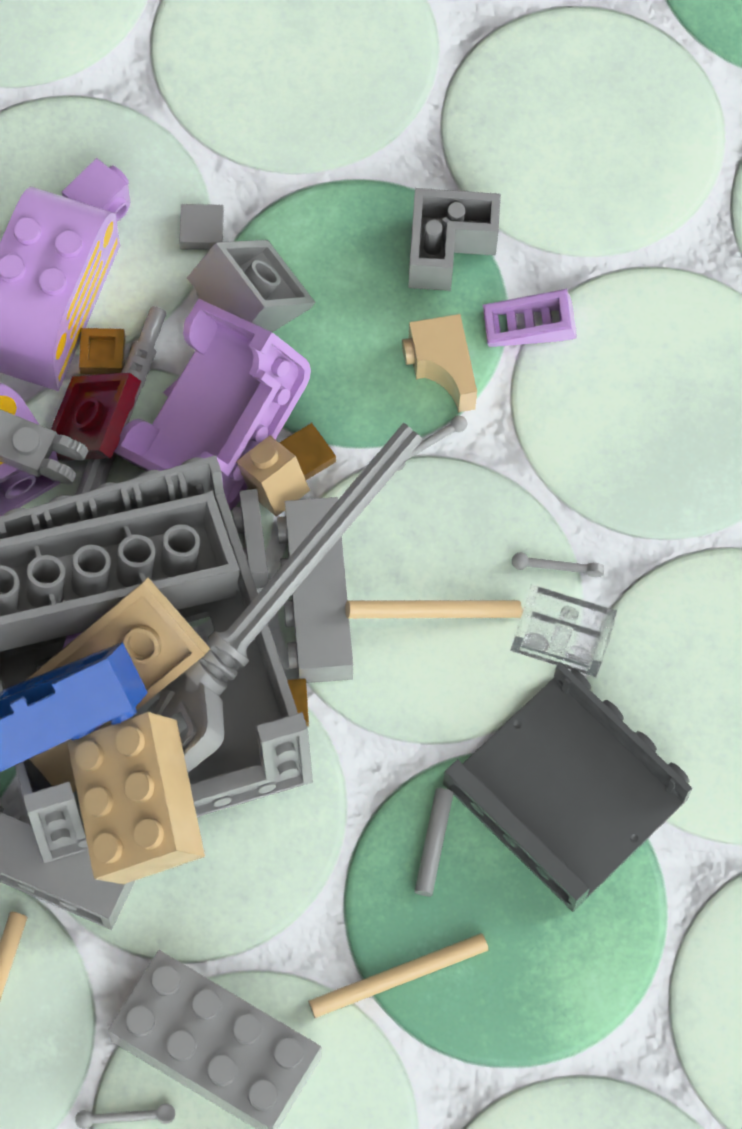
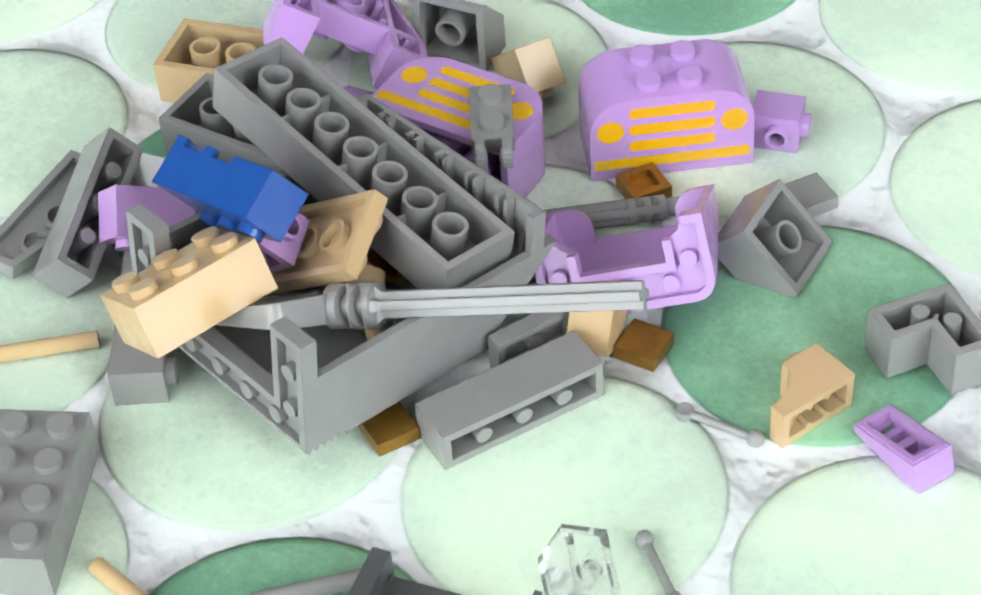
camera: 70 degrees right, 25 degrees down
dark red plate [51,372,142,461] -> none
tan bar [345,600,522,619] -> none

